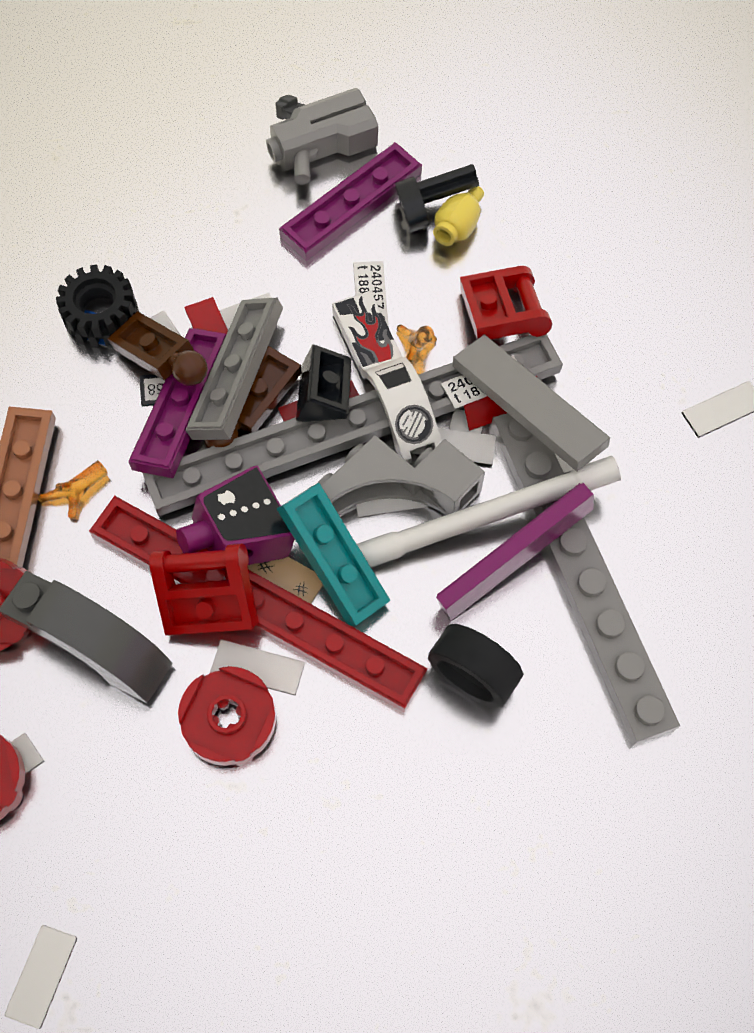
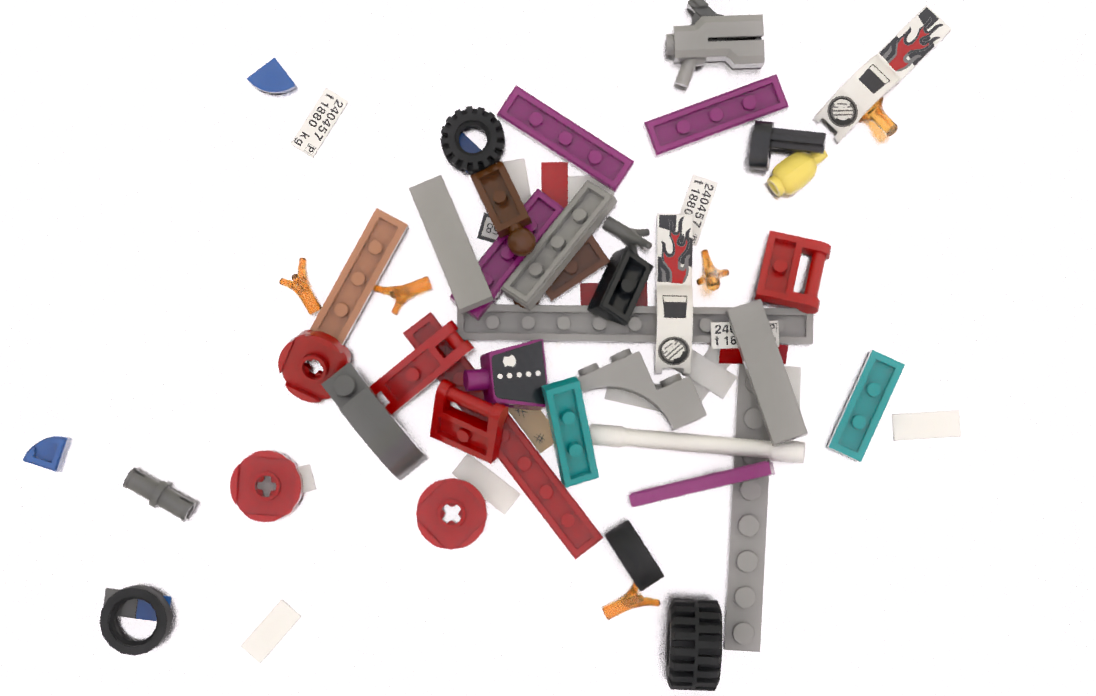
camera: 25 degrees right, 20 degrees up
none -> red plate [370,320,474,416]
none -> light grey tile [409,175,494,314]
none -> magenta tile [497,85,634,192]
none -> dark grey bar [602,216,652,256]
none -> clear orange bar [602,582,660,620]
none -> black tyre [666,598,722,691]
none -> piece [813,5,952,143]
none -> teal plate [827,350,905,462]
none -> clear orange bar [859,97,898,136]

